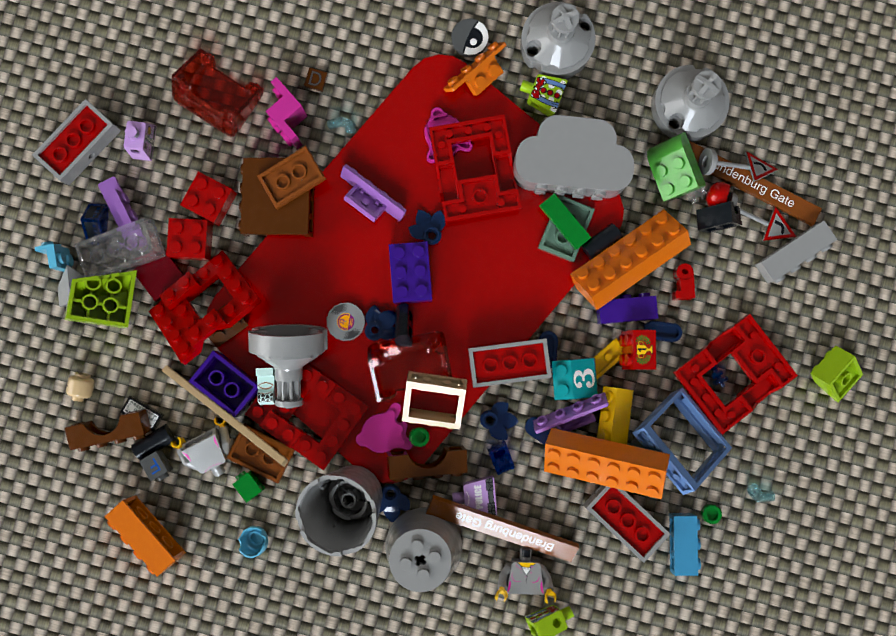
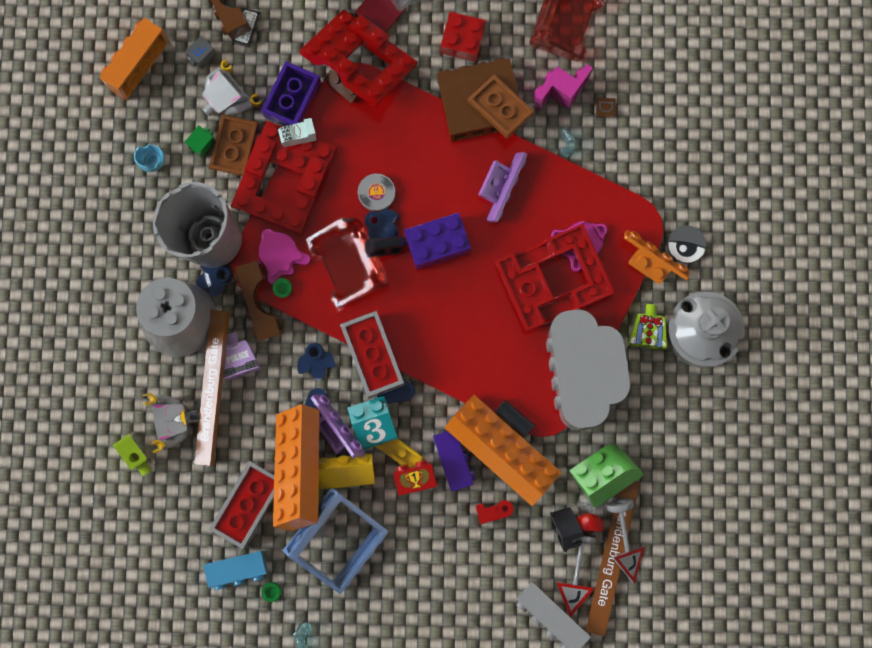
camera: 85 degrees right, 5 degrees down
black brick [131,424,176,460] -> none
tan tile [161,365,288,467] -> none
red brick [166,218,213,261] -> none
light grey piece [248,324,328,409] -> none
tan window [402,371,467,429] -> none
dark blue plate [408,210,445,245] -> none
clear blue slope [486,440,515,475] -> none
sand green tile [538,196,595,262] -> none
green tile [539,193,591,250] -> none
dark blue tile [643,321,682,342] -> none
light grey piece [651,65,730,142] -> none
red piece [673,314,798,434] -> none
clear blue hair [711,365,728,388] -> none

